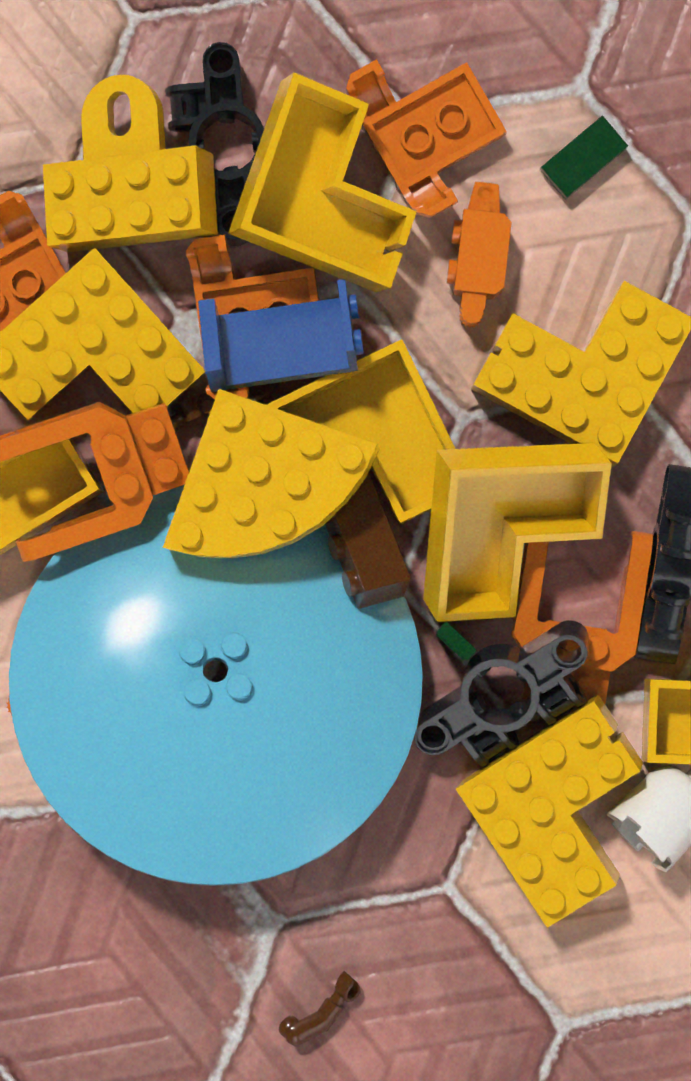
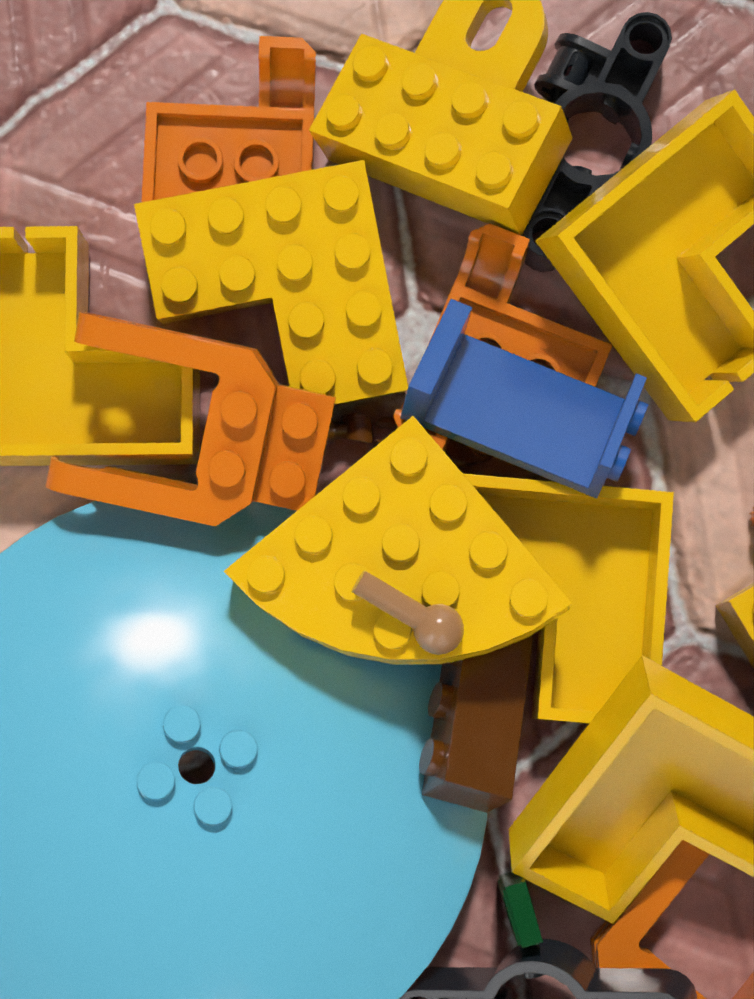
camera: 25 degrees right, 5 degrees down
none -> medium nougat bar [352,570,464,655]

